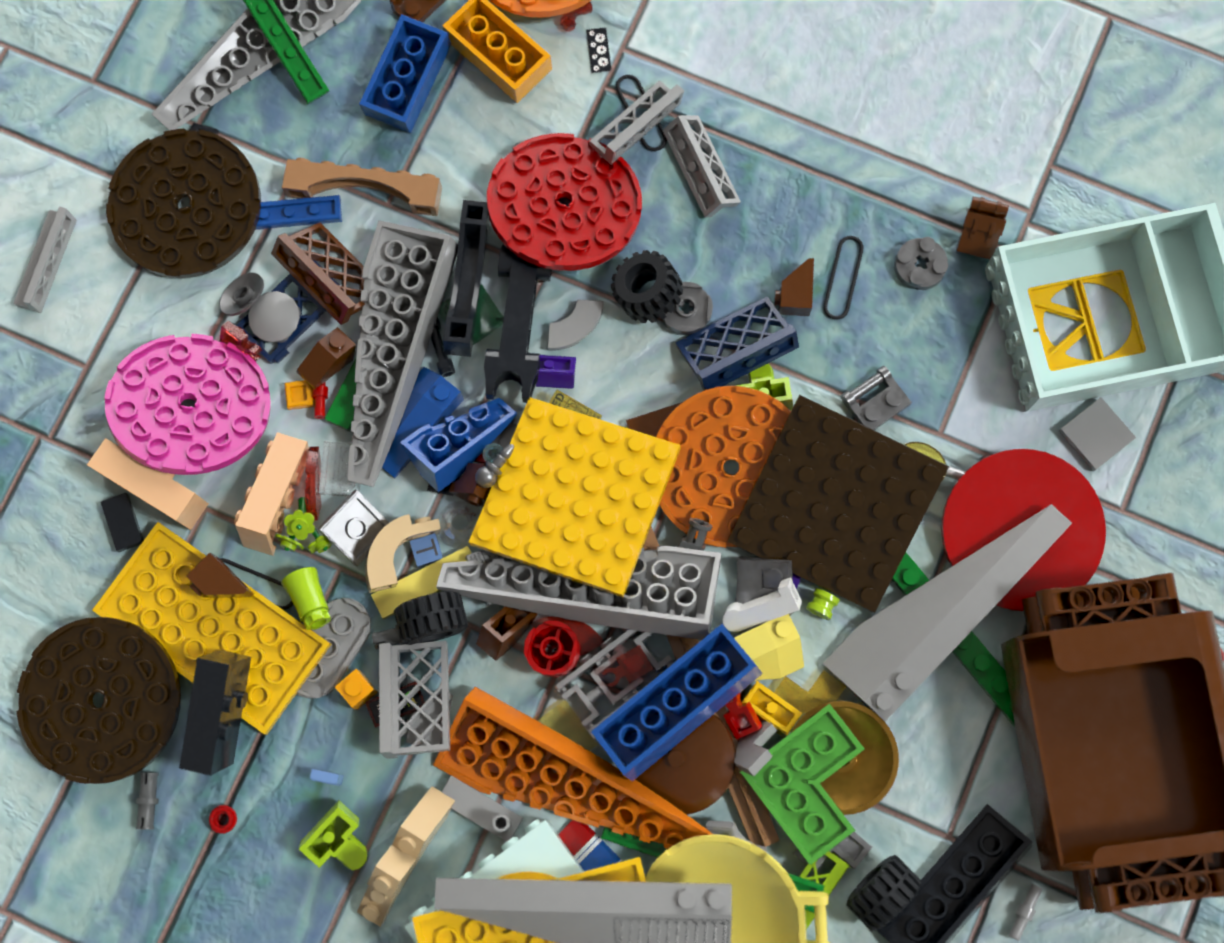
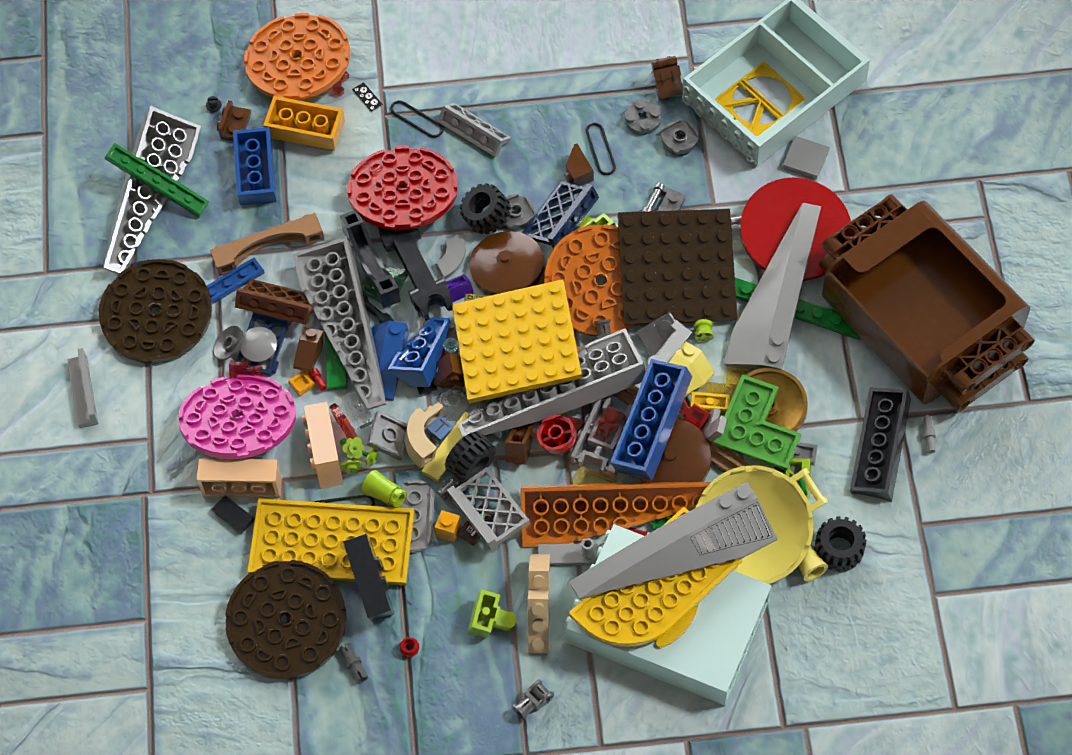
camera: 30 degrees left, 15 degrees down
reddish brown slope [186,553,254,598] -> none
medium blue tile [310,769,344,786] -> none
flat silver bar [475,444,514,488] -> none
light grey fence [589,80,684,164] -> none
black tyre [846,855,922,932] -> none
none -> reddish brown dish [469,231,544,295]
none -> flat silver plate [662,120,698,156]

